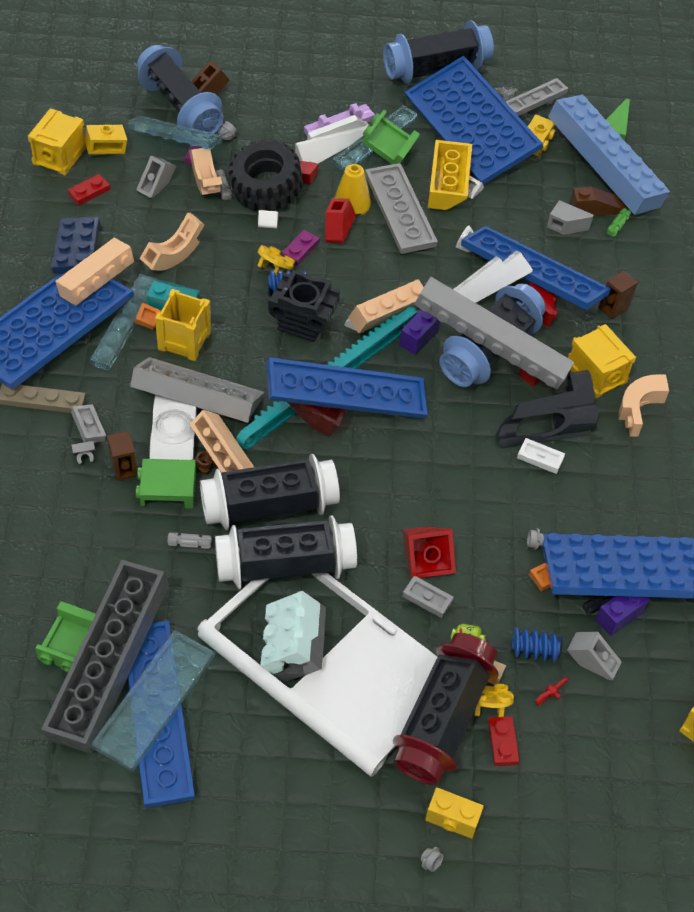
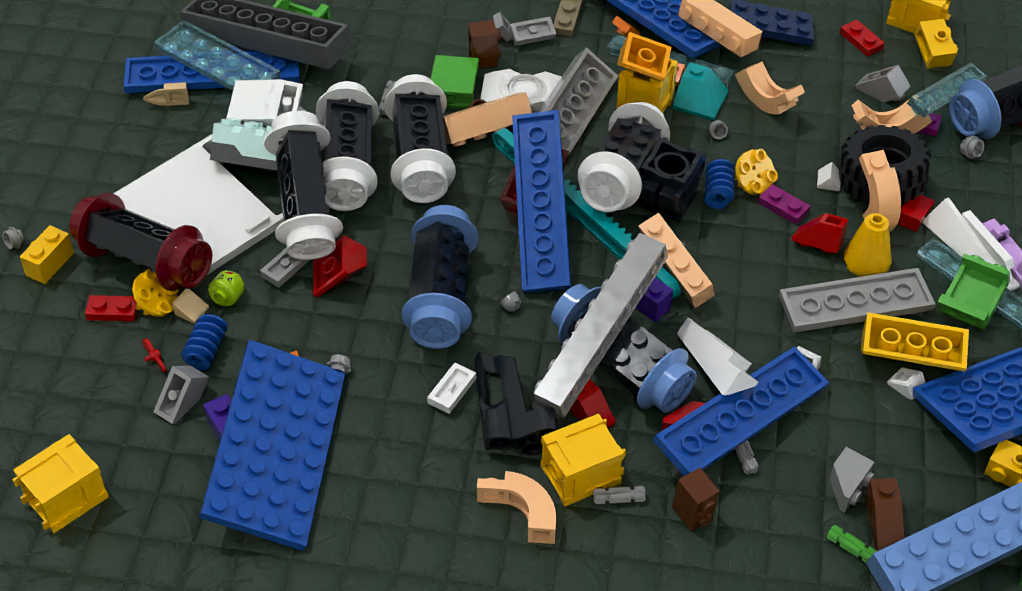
camera: 100 degrees right, 5 degrees down
none -> tan plate [143,82,189,106]
none -> white slope [226,79,303,128]
none -> brick [264,111,343,260]
none -> brick [402,205,479,349]
none -> light grey hinge [500,291,521,312]
none -> white brick [578,102,670,212]
none -> orange plate [612,16,640,38]
none -> light orange slope [617,32,671,81]
none -> light grey hinge [709,120,728,140]
none -> light nougat arch [859,150,901,232]

